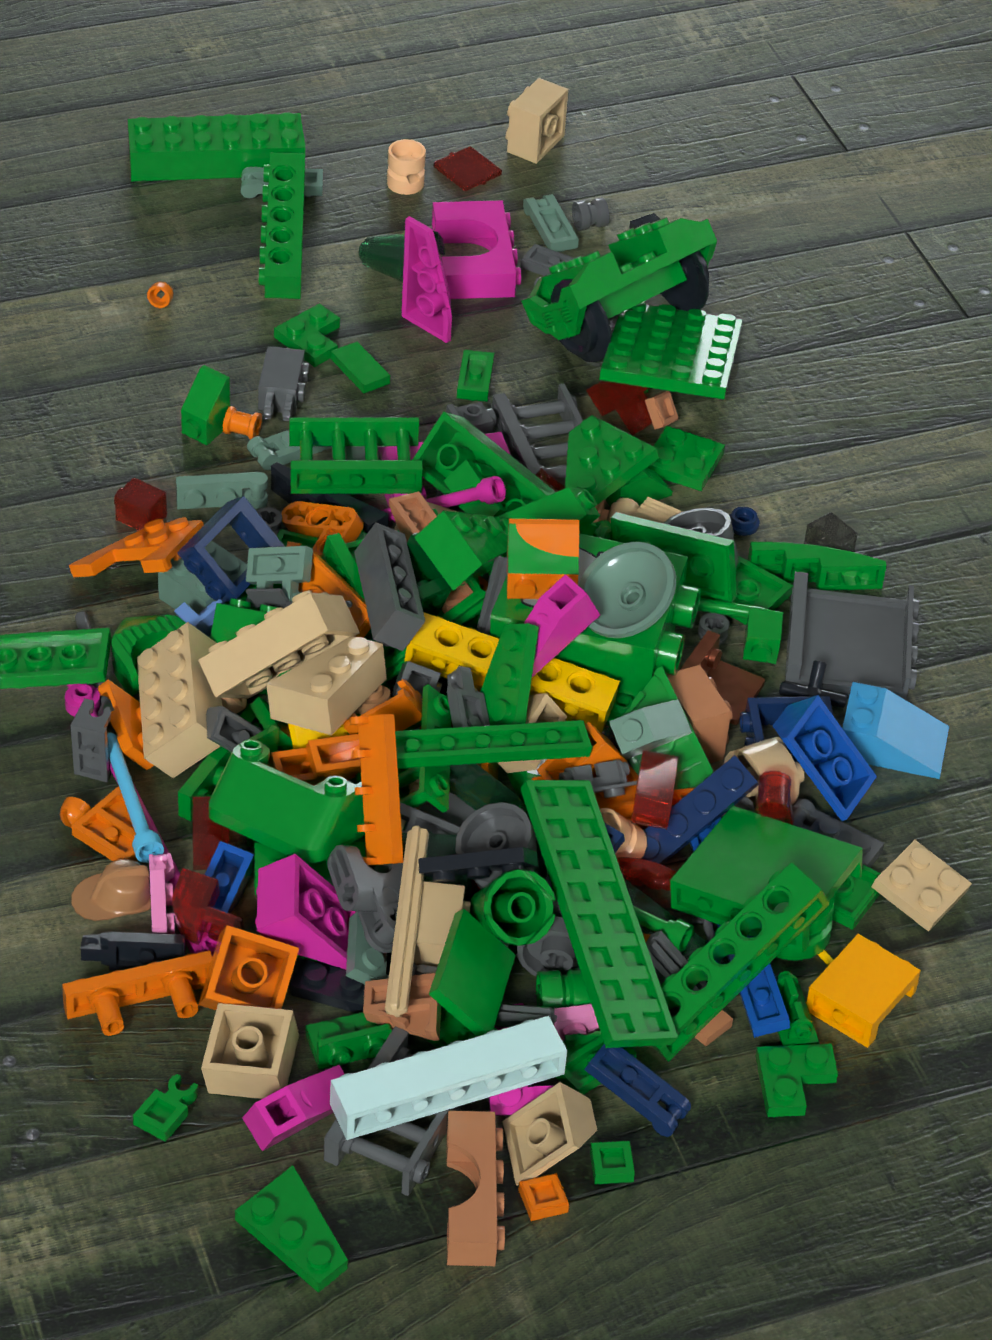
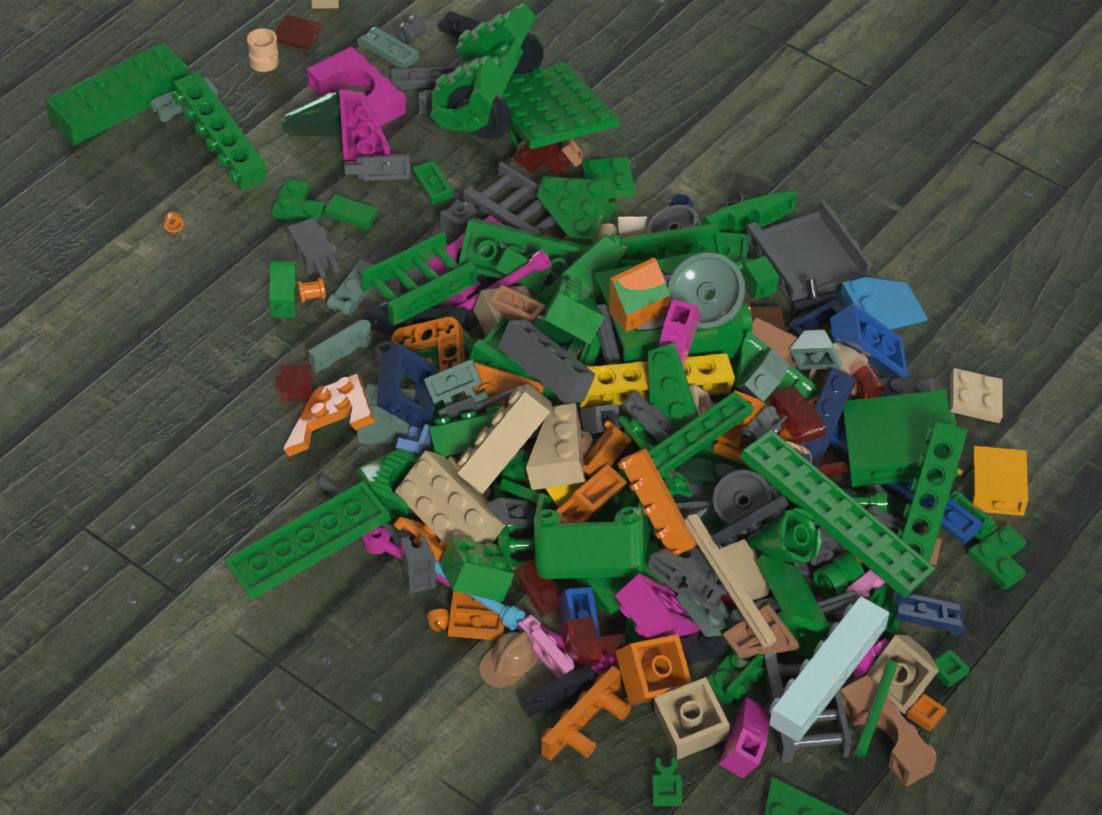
camera: 30 degrees left, 5 degrees up
none -> dark grey hinge [344,154,410,181]
none -> green brick [440,537,514,602]
none -> sand green slope [789,330,843,370]
none -> green bar [855,660,898,757]

